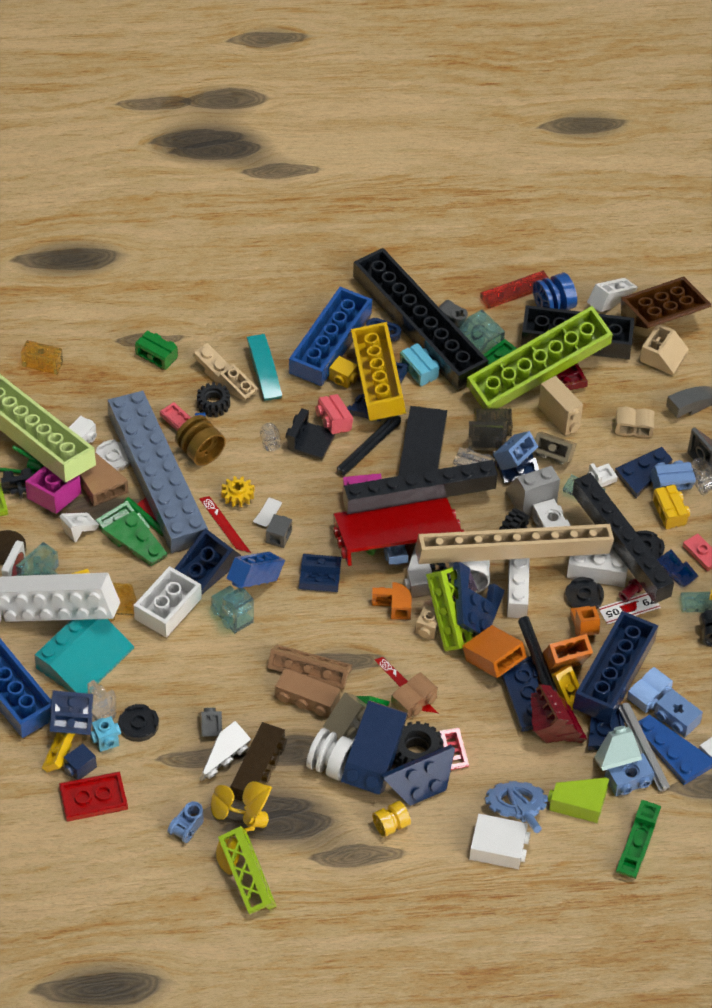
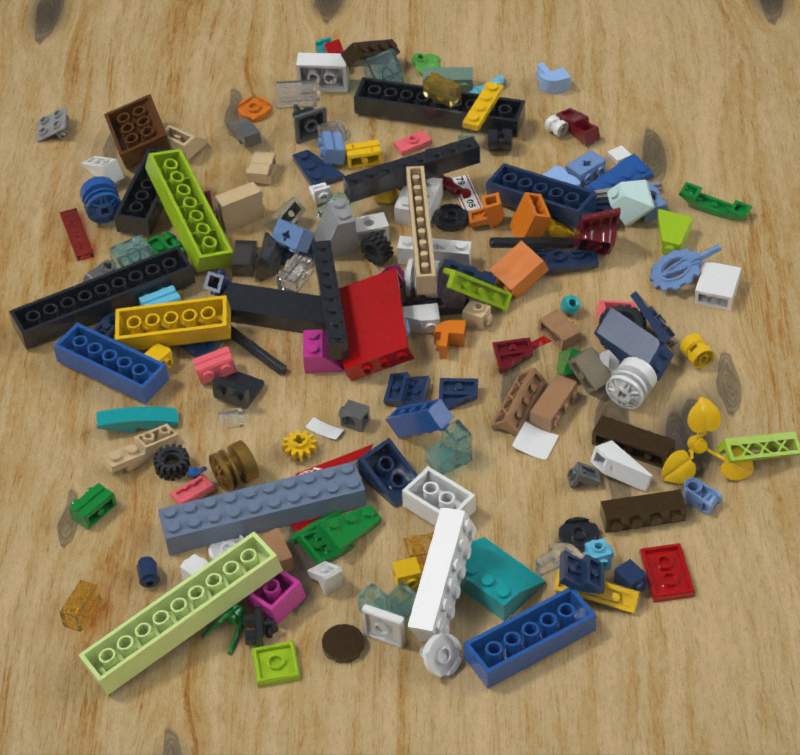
camera: 80 degrees left, 5 degrees down
none -> light grey hinge [37,107,69,142]
none -> dark blue brick [136,556,160,588]
none -> dark blue brick [203,269,233,296]
none -> dark blue wing [439,378,478,410]
none -> dark red wing [492,337,533,374]
none -> white sticker [512,422,559,460]
none -> teal piece [560,294,581,315]
none -> dark brown brick [600,489,687,533]

